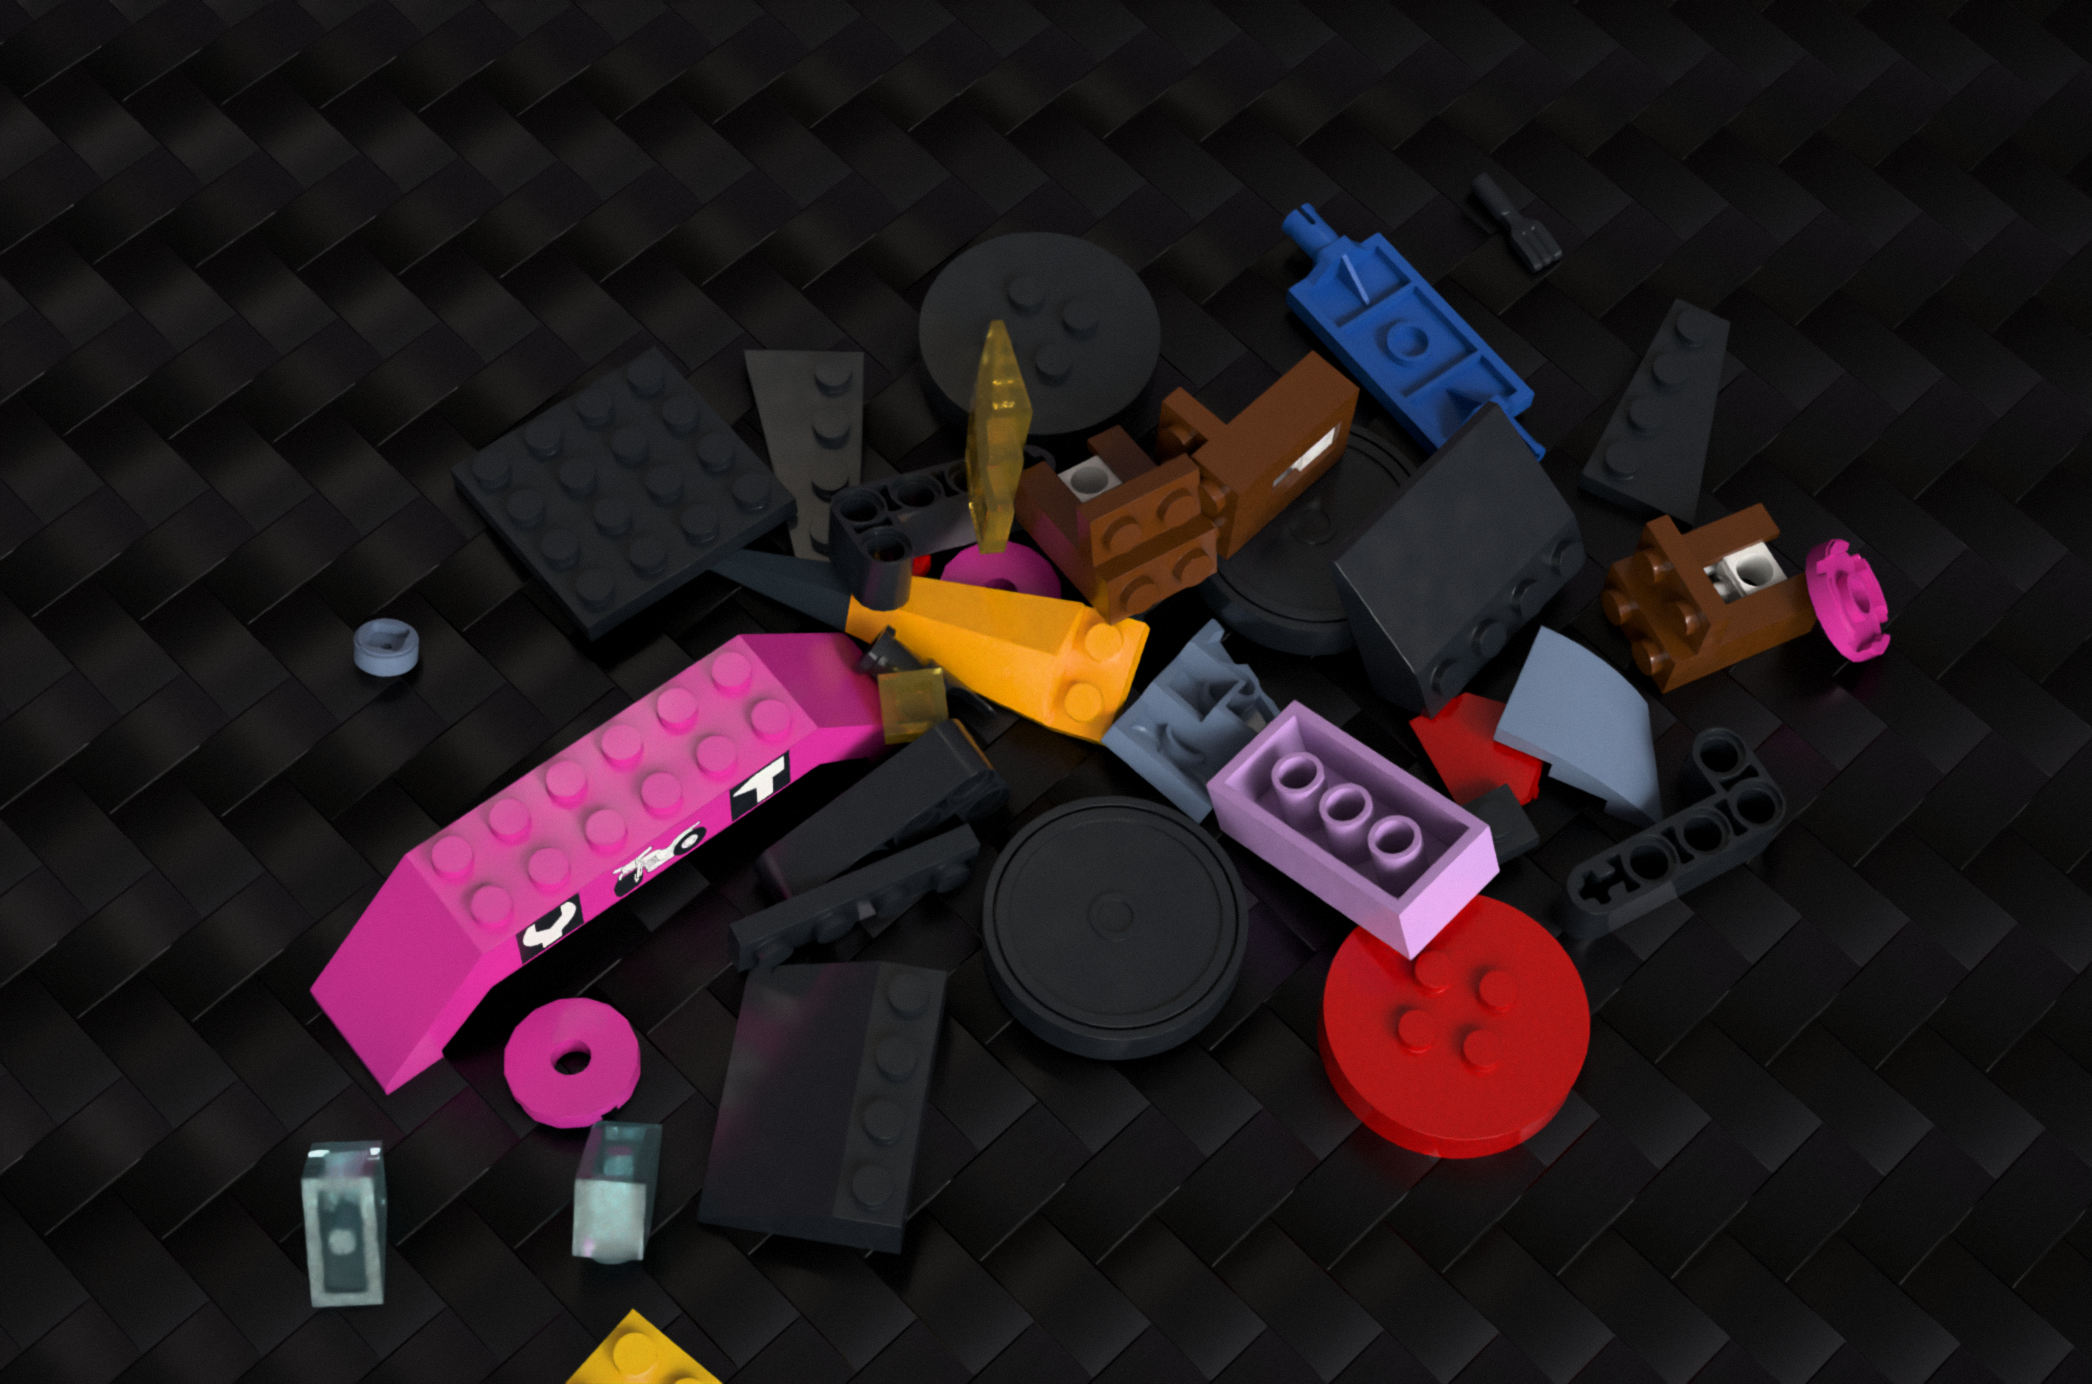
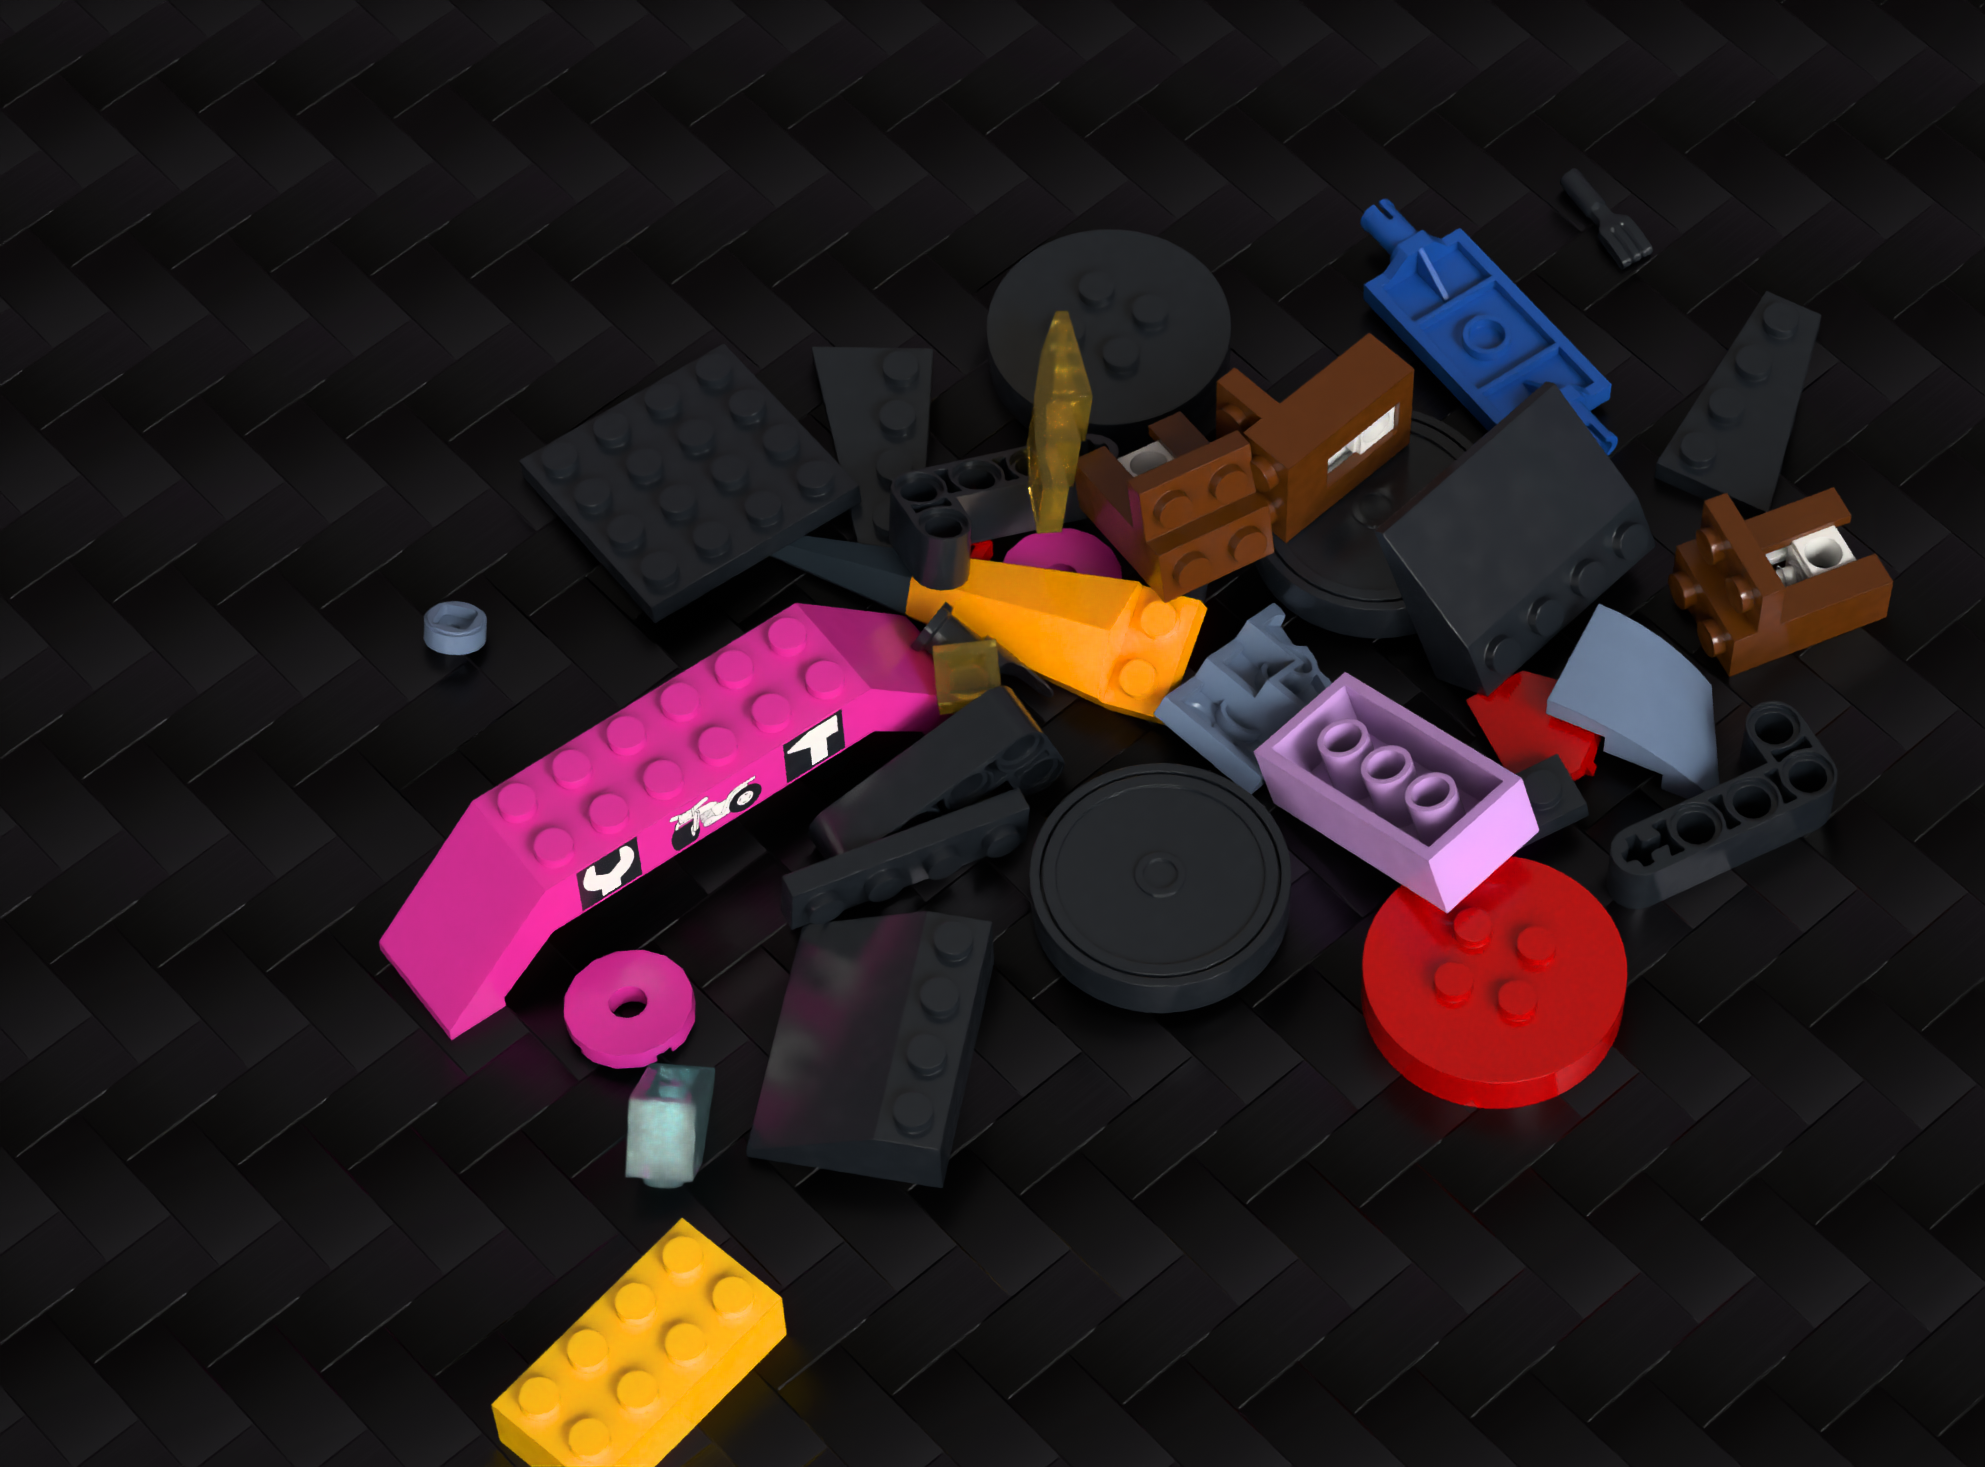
camera: 10 degrees right, 5 degrees down
clear light blue slope [301,1140,387,1307] -> none
dark pink tile [1805,539,1890,662] -> none

